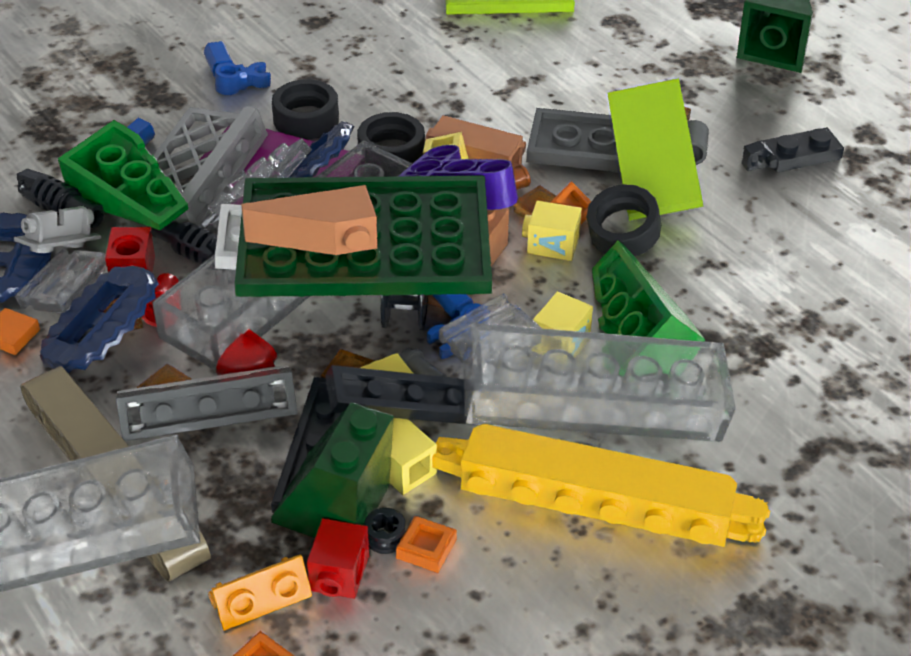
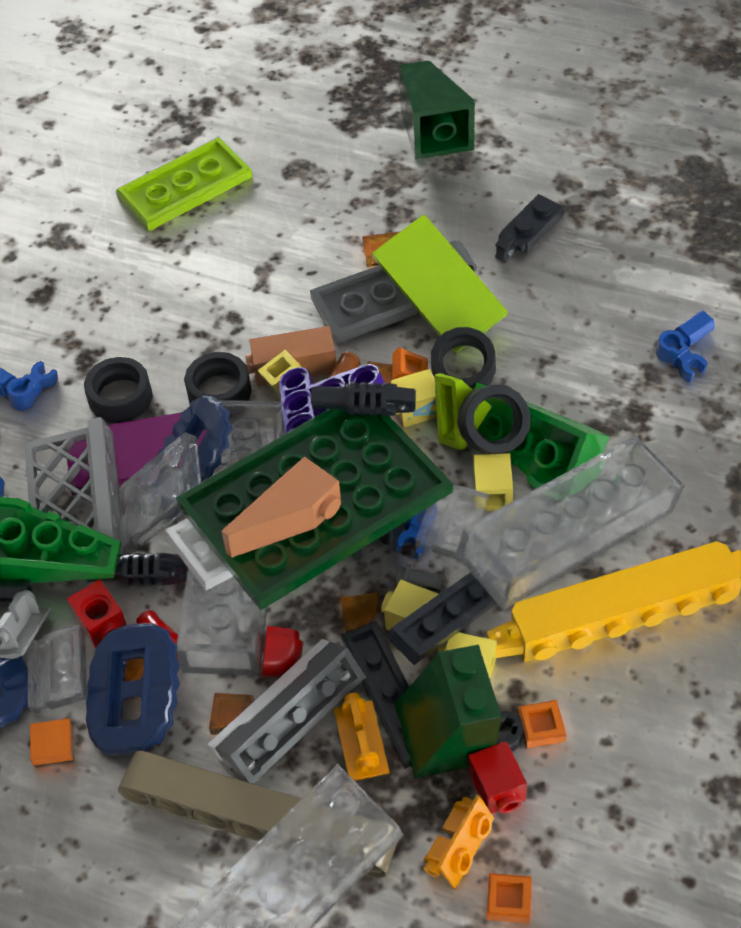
camera: 30 degrees left, 10 degrees up
none -> black hinge [311,382,416,416]
none -> light orange hinge [333,693,390,782]
none -> lime slope [434,373,492,450]
none -> black tyre [457,385,531,454]
none -> blue bar [655,310,715,383]

